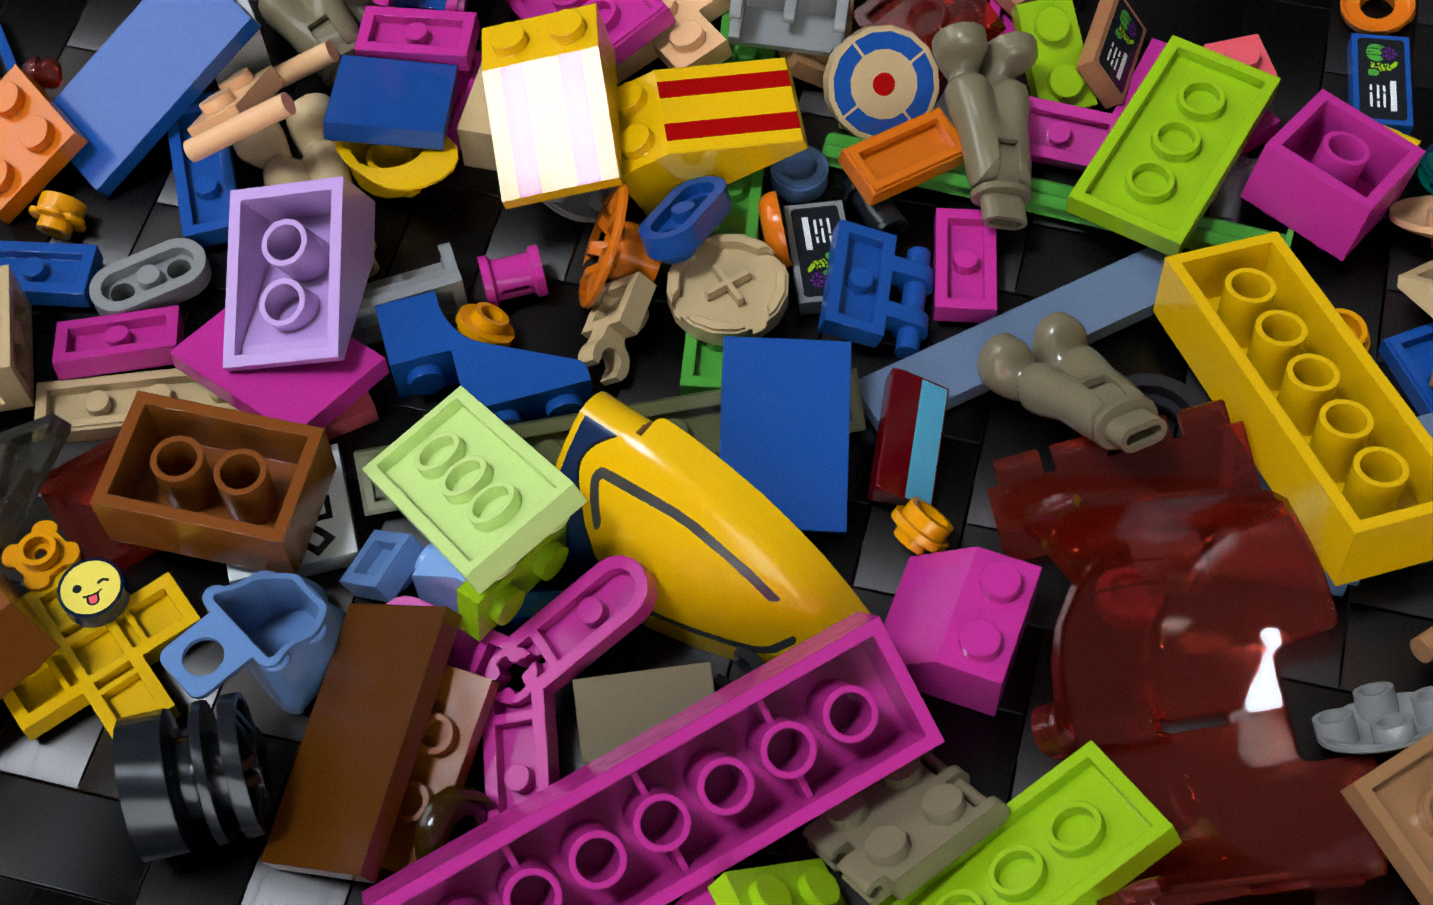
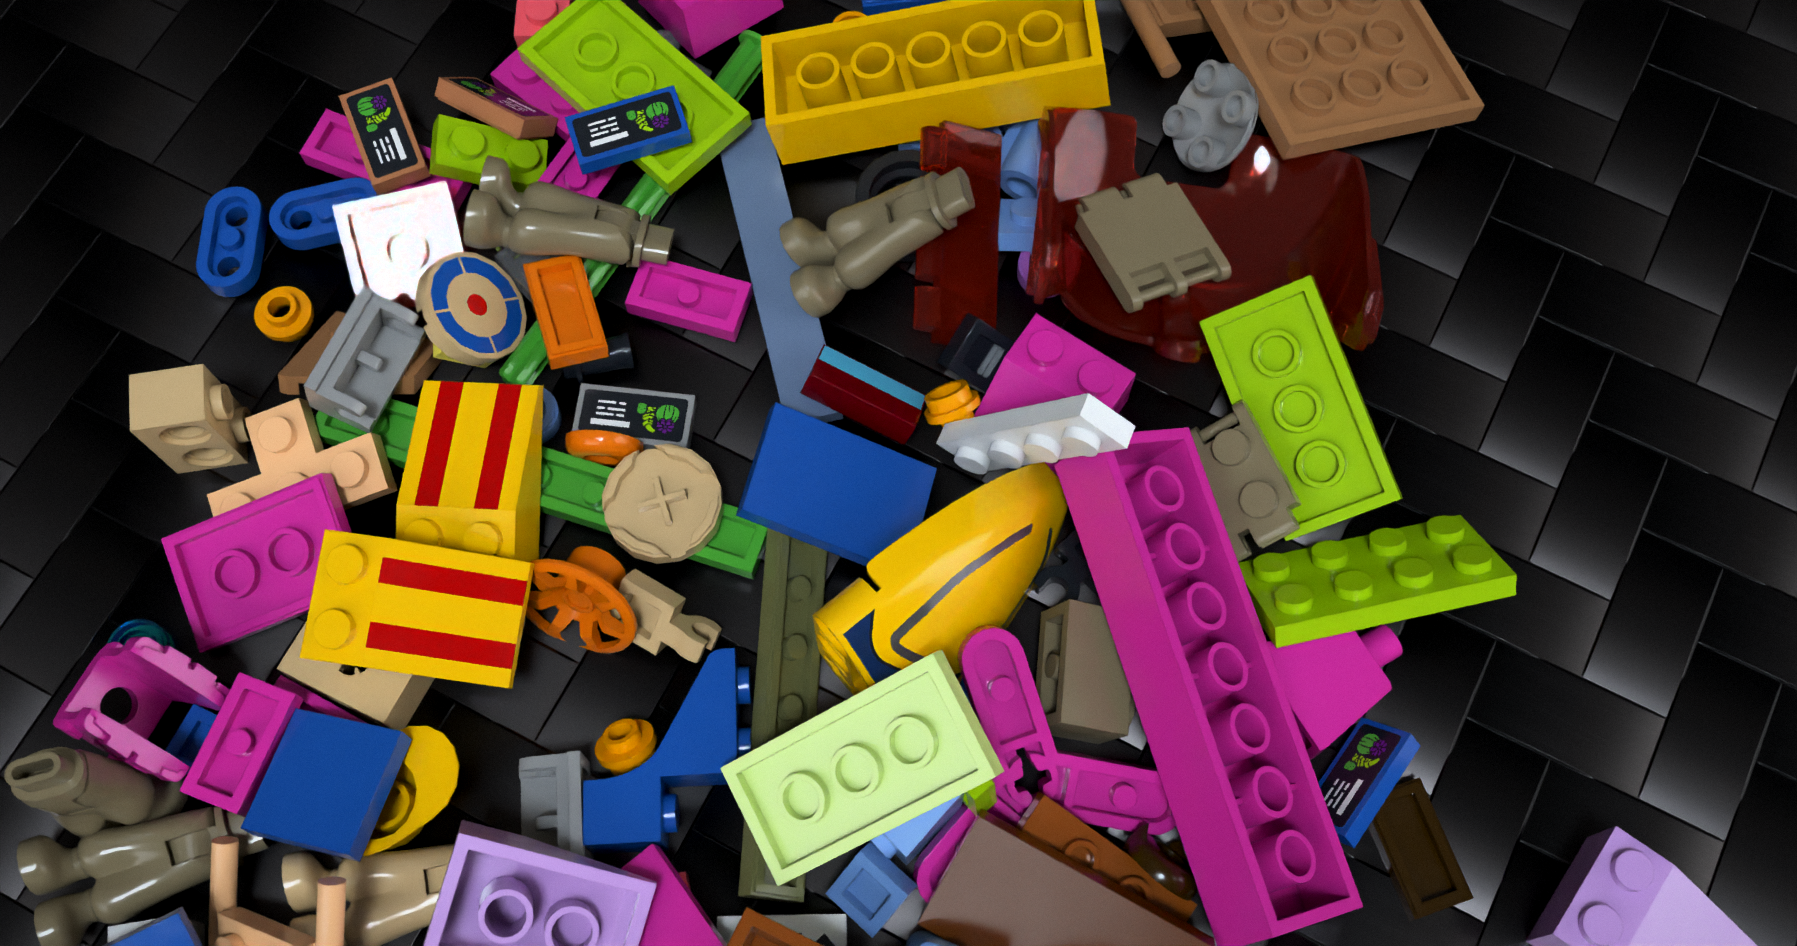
camera: 80 degrees left, 10 degrees up
dark pink bush [477,244,548,307] -> none
blue plate [638,176,732,264] -> none
blue plate [818,219,934,359] -> none
none -> tile [564,85,692,175]
none -> white plate [936,393,1136,474]
none -> black plate [937,312,1015,392]
none -> dark tan plate [1074,173,1232,313]

